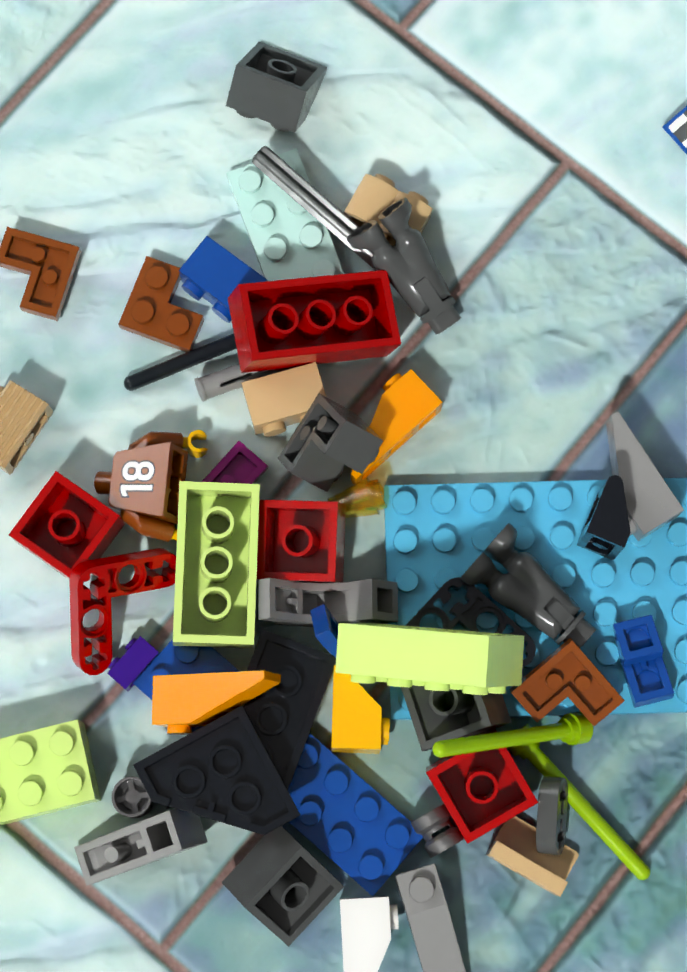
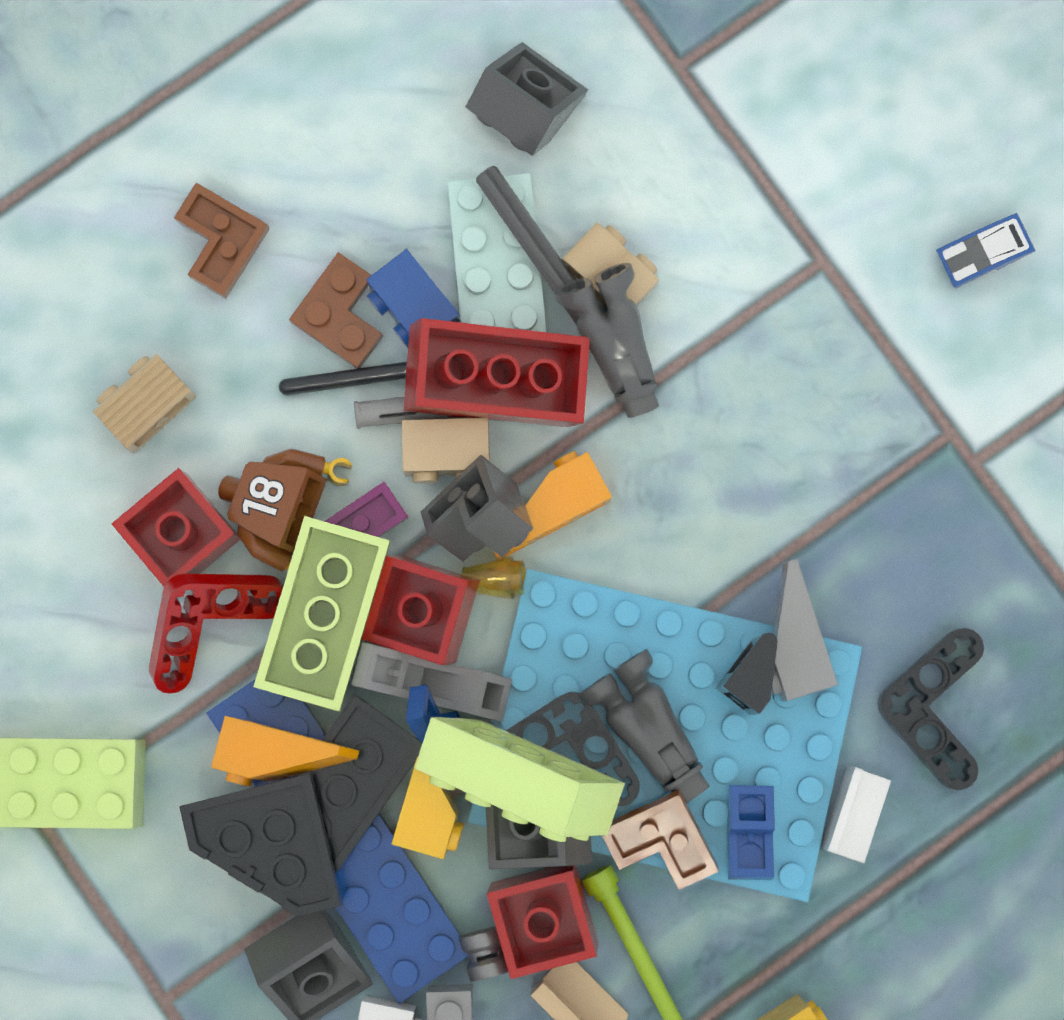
camera: 15 degrees right, 5 degrees up
light grey slope [74,809,208,886] -> none
dark purple piece [107,636,160,691] -> none
flat silver wheel [112,777,155,818] -> none
lime piece [432,712,593,758] -> none
dark grey beam [536,776,568,856] -> none

